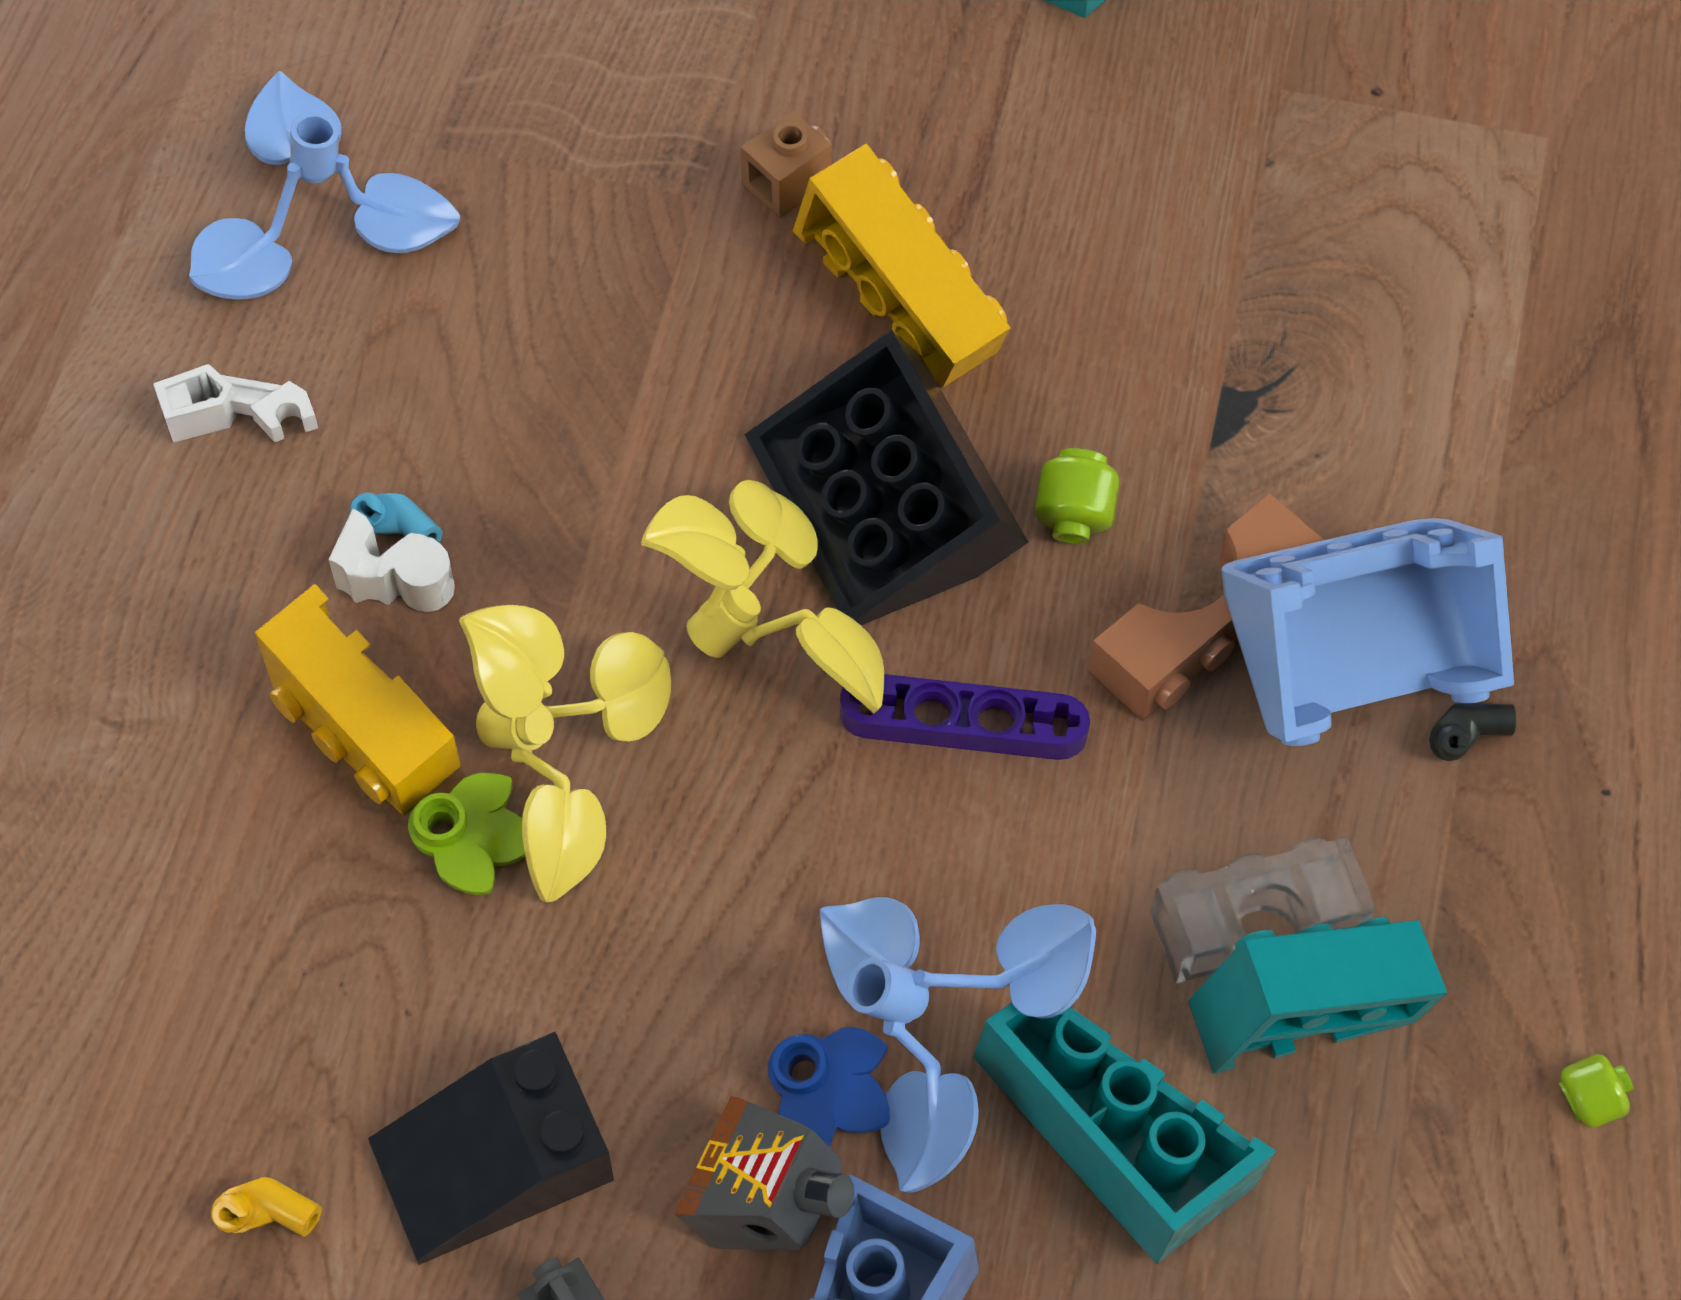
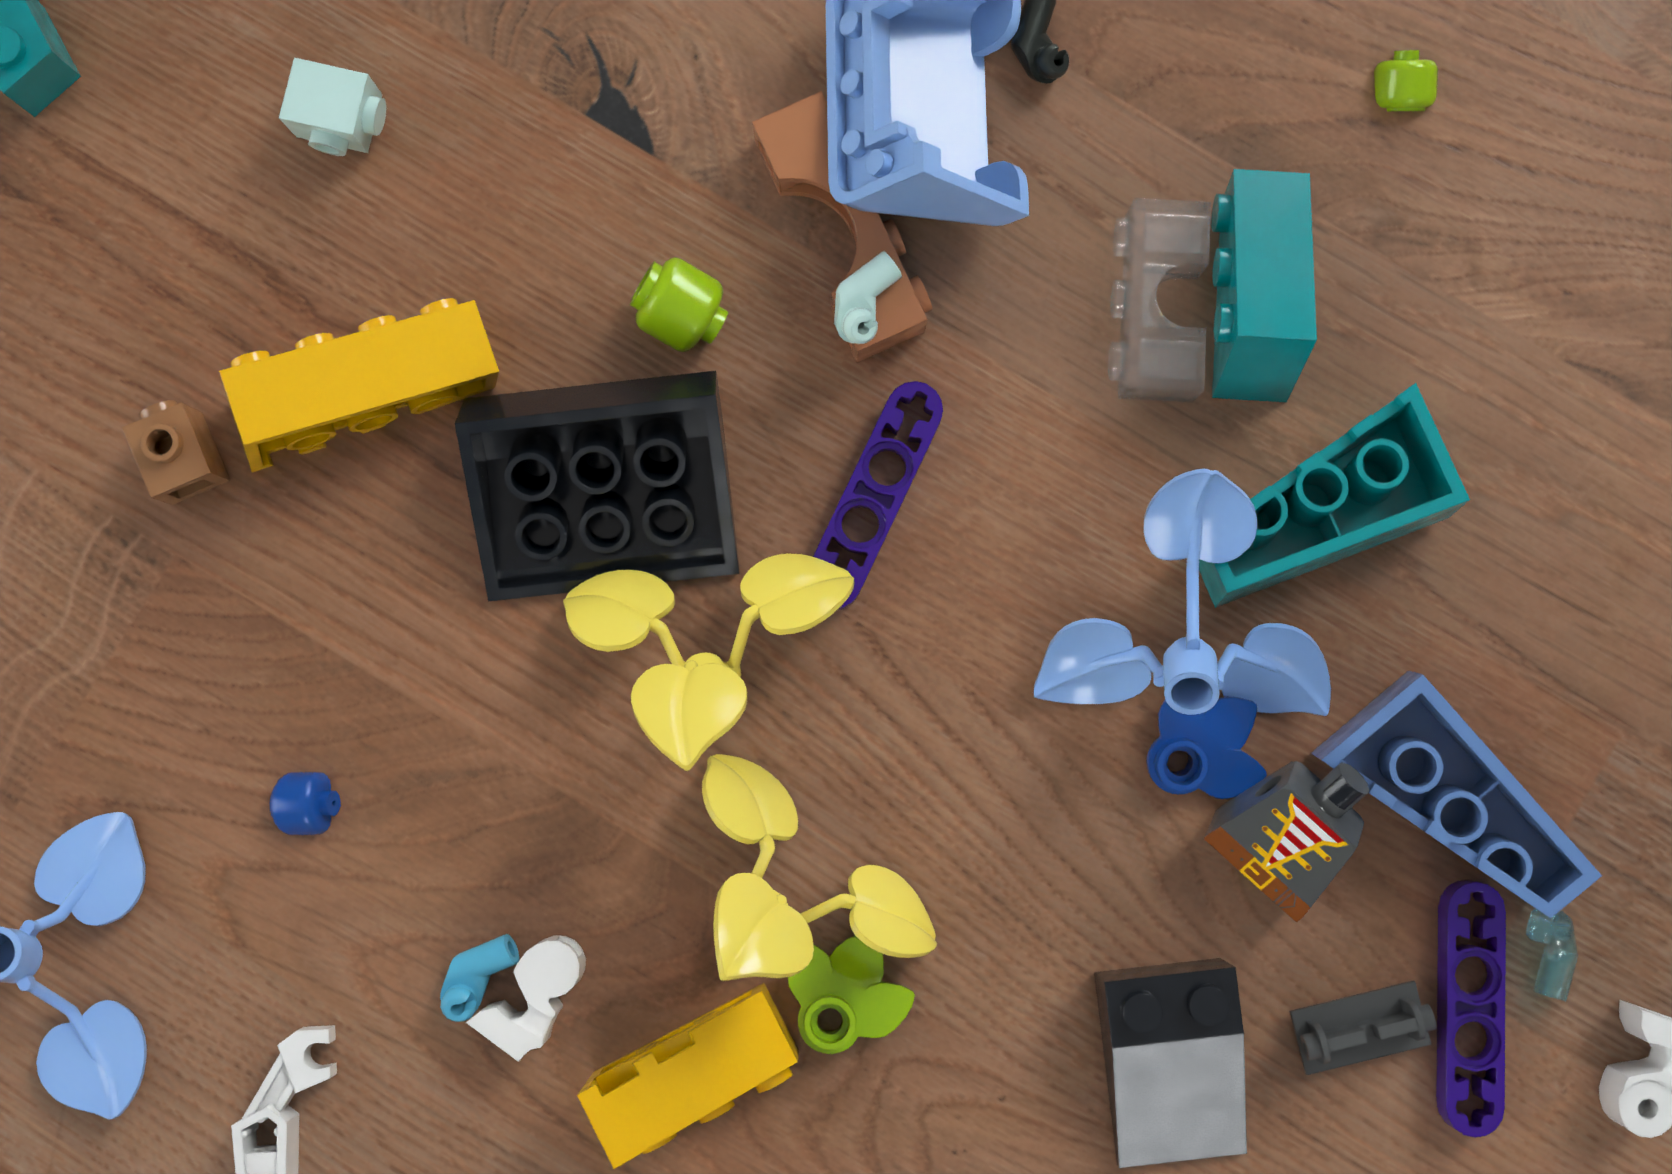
camera: 70 degrees left, 25 degrees up
none -> blue piece [270,772,341,835]
none -> light aqua brick [279,57,386,156]
none -> light aqua arm [834,251,902,344]

